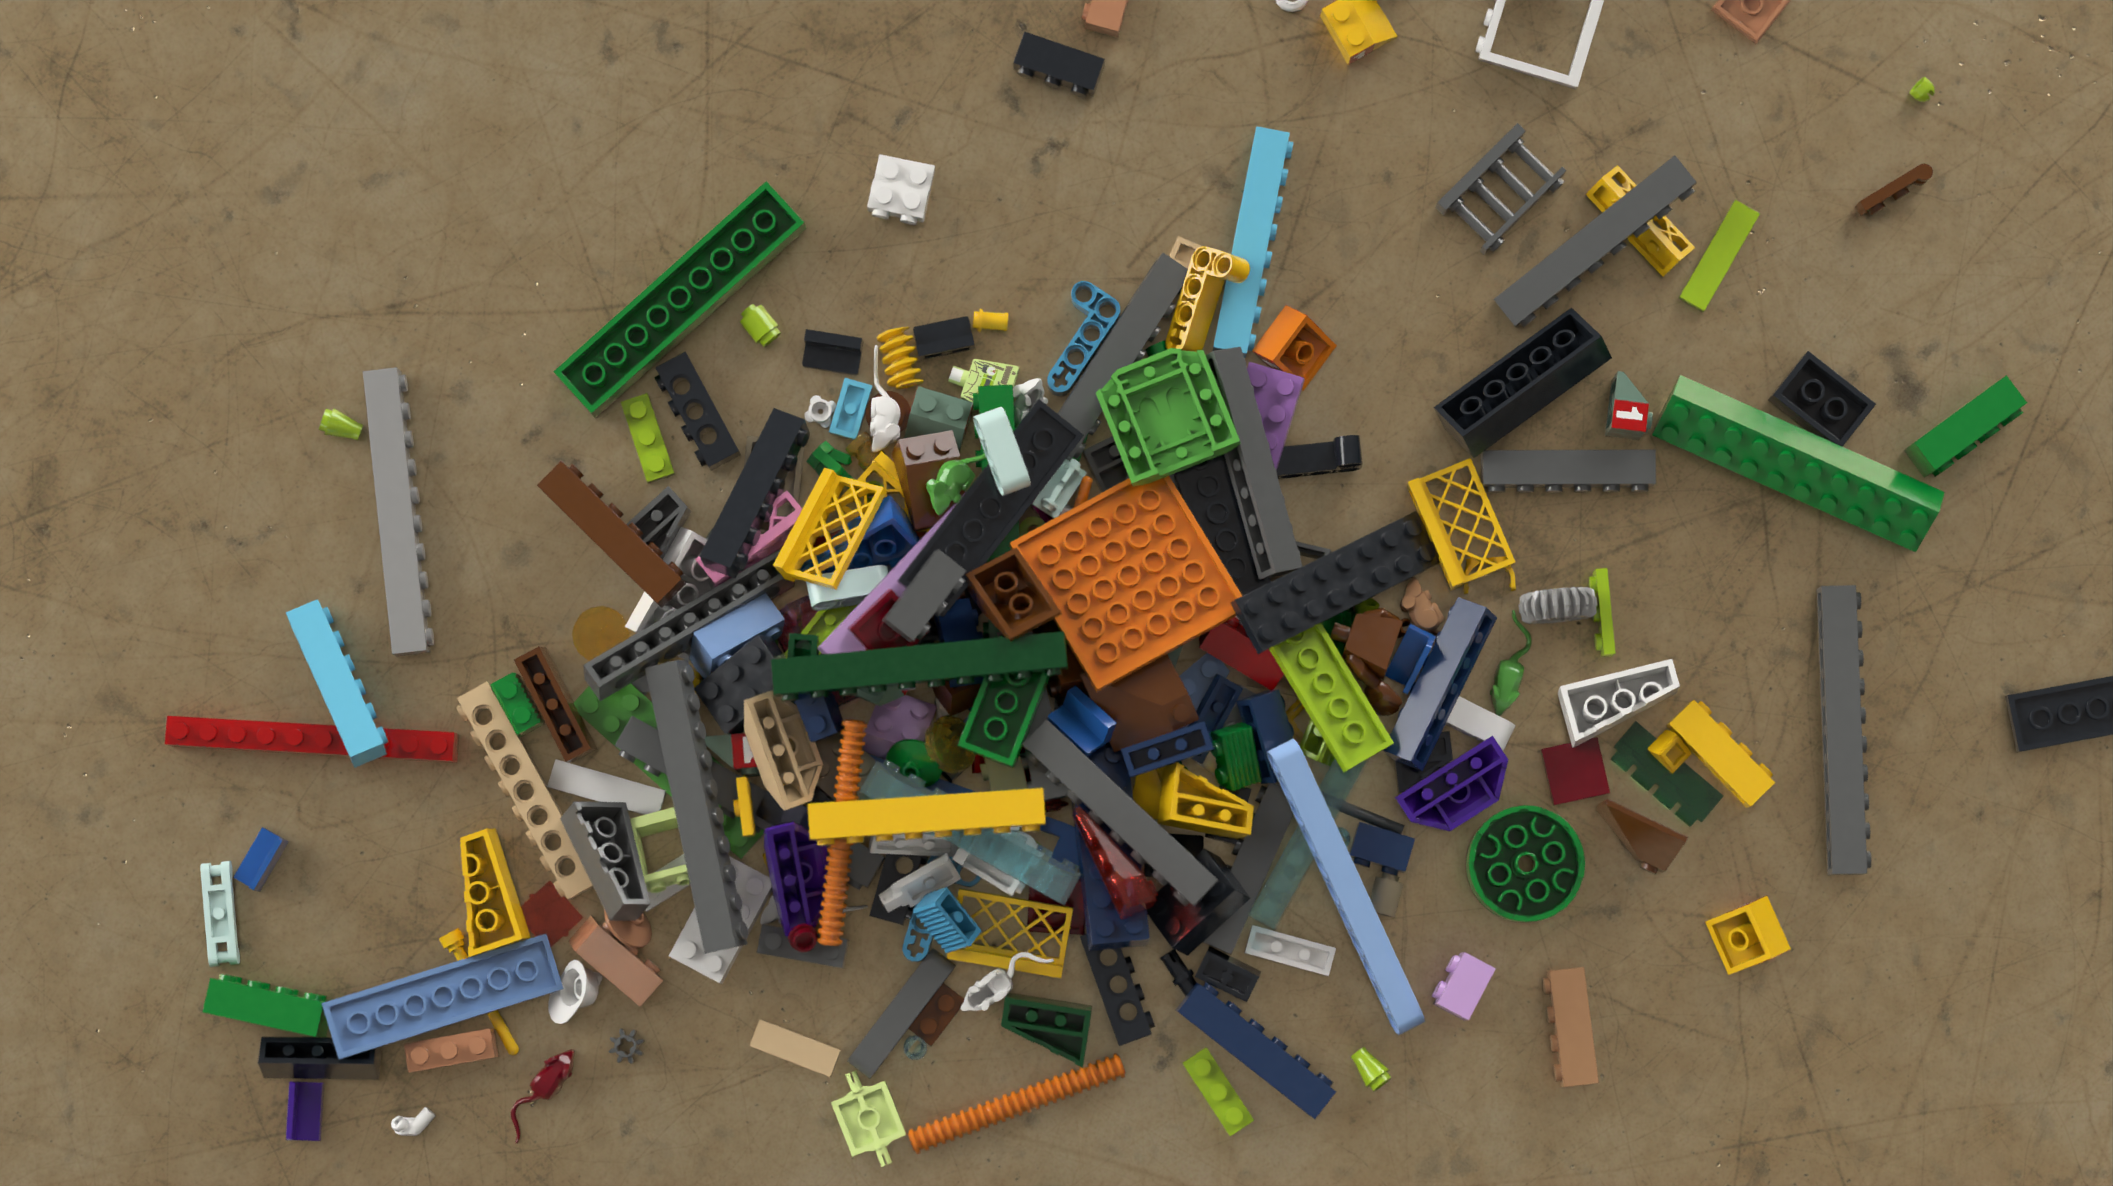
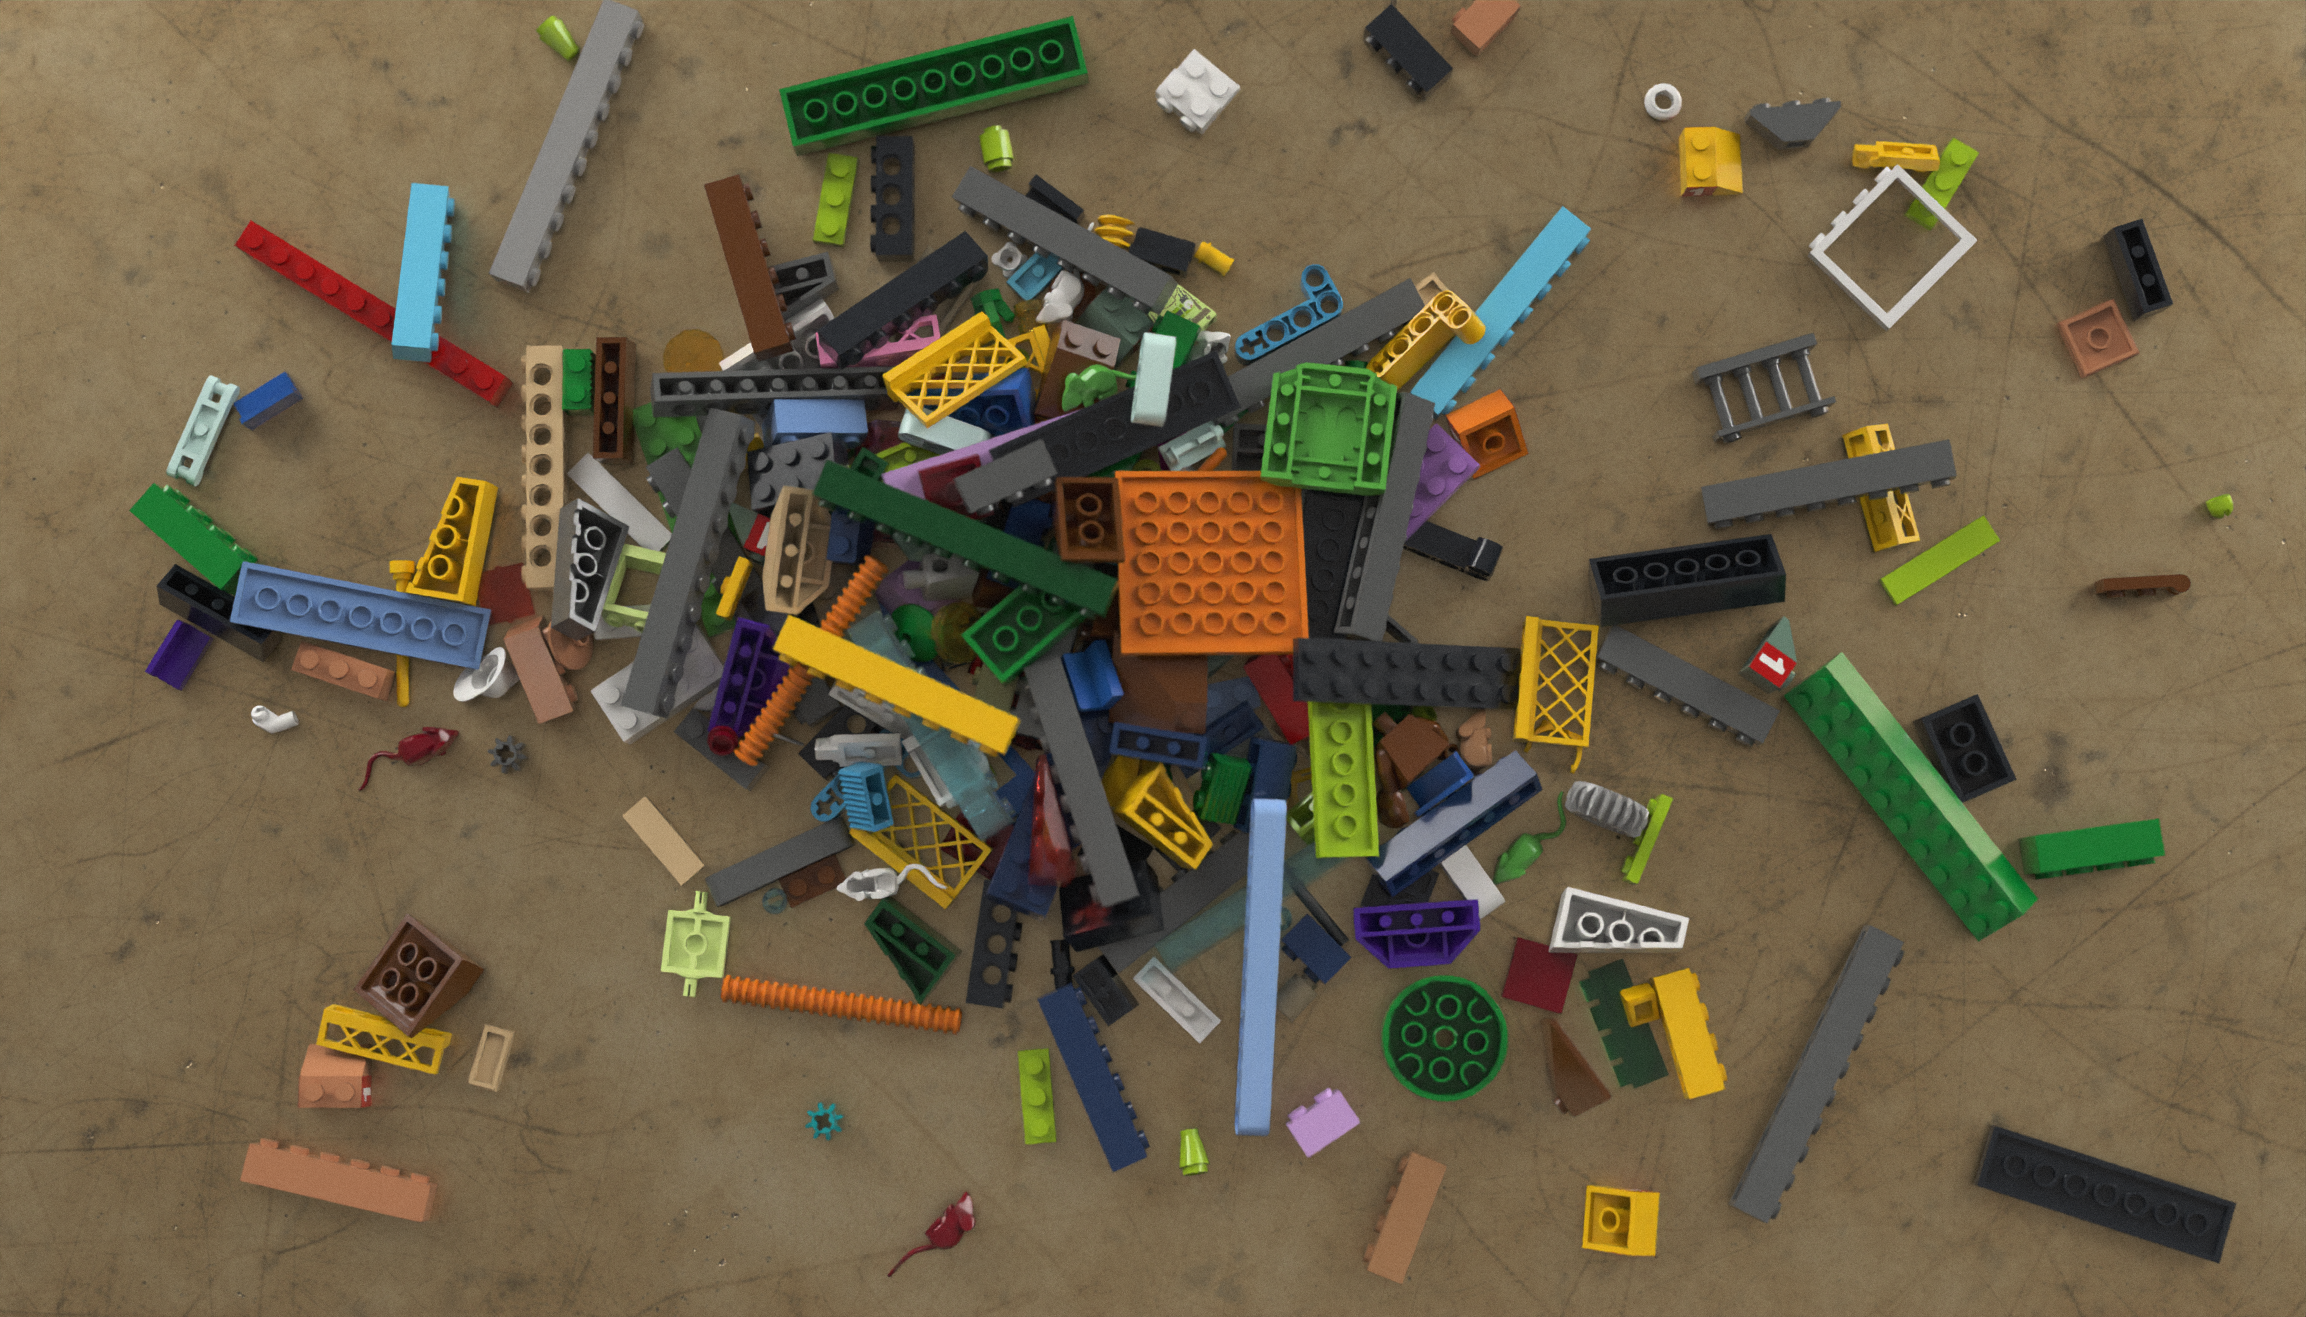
camera: 30 degrees right, 0 degrees up
none -> light grey torso [903,553,979,601]
none -> dark grey brick [952,166,1178,315]

